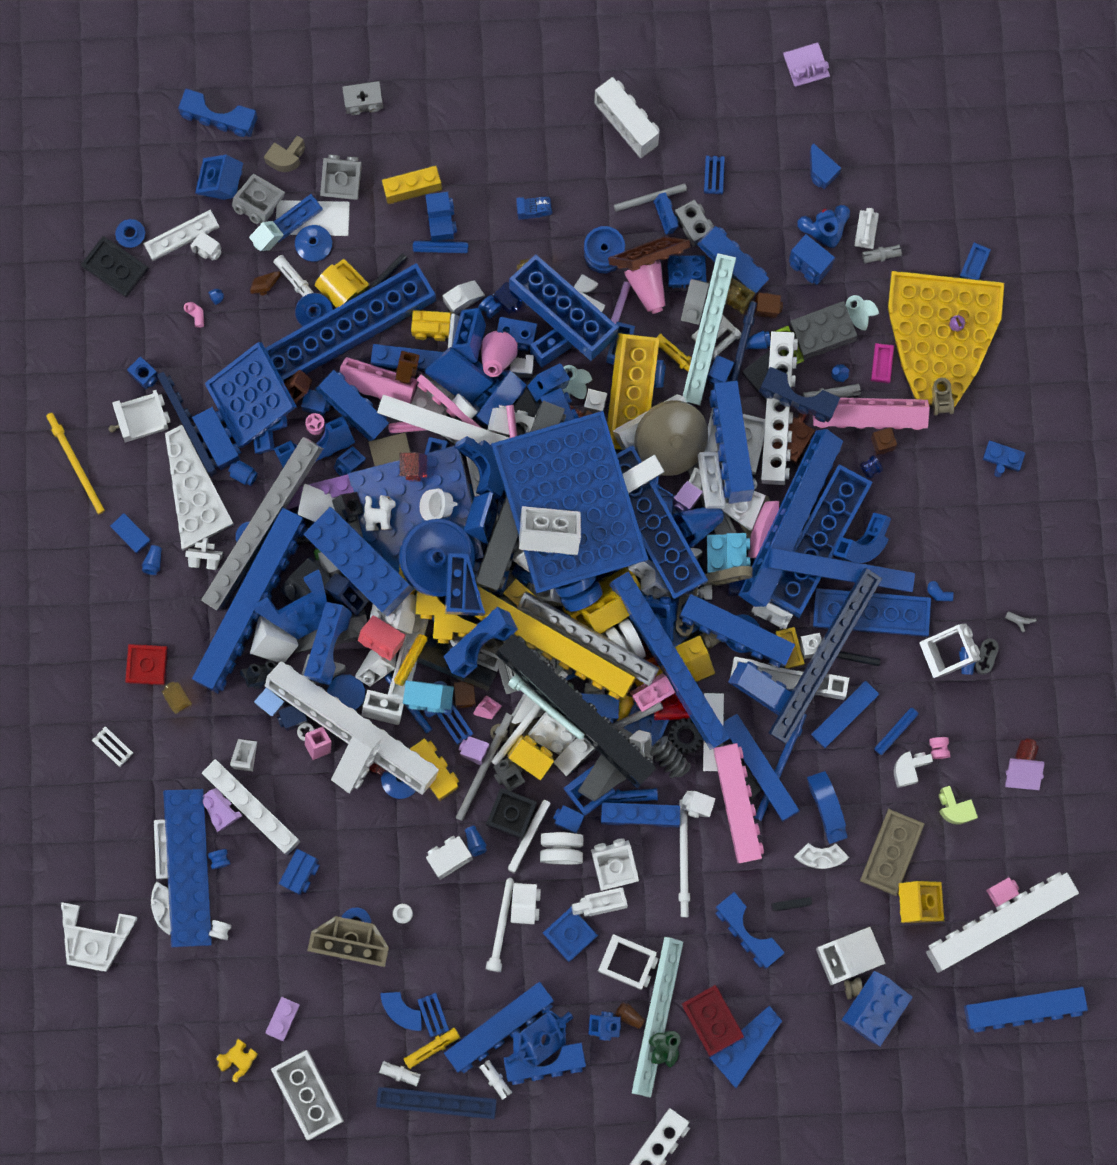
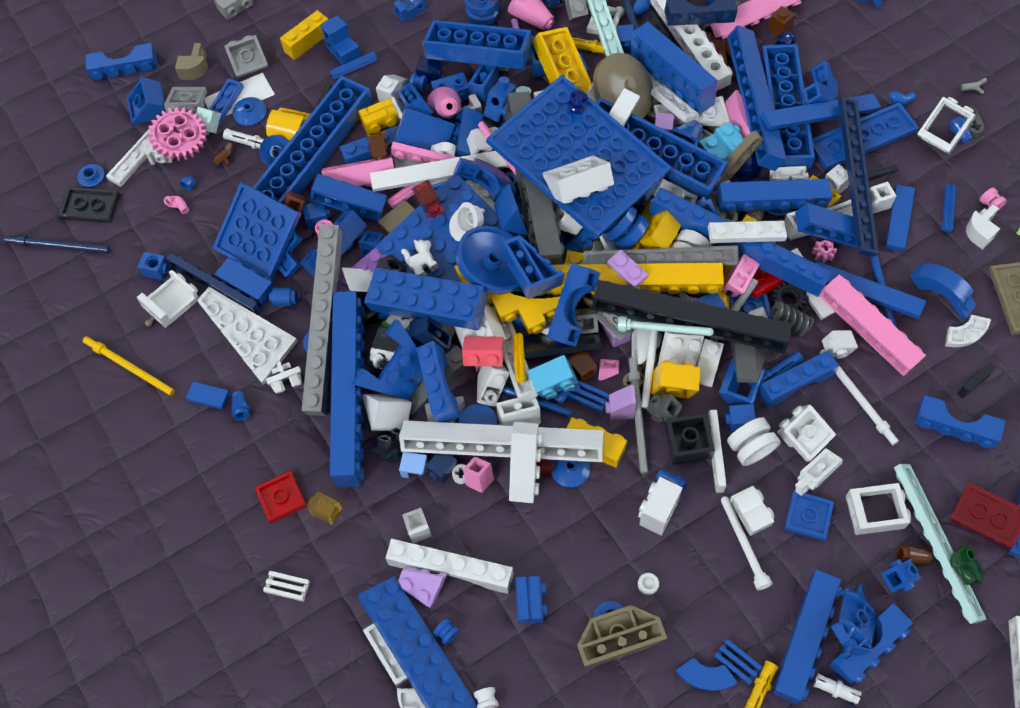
camera: 25 degrees left, 15 degrees down
none -> dark blue bar [4,235,110,253]
none -> bright pink gear [148,107,207,161]
none -> clear blue wheel [568,90,588,114]
none -> lavender plate [607,250,648,288]
none -> white plate [708,221,787,243]
none -> bright pink gear [812,239,837,263]

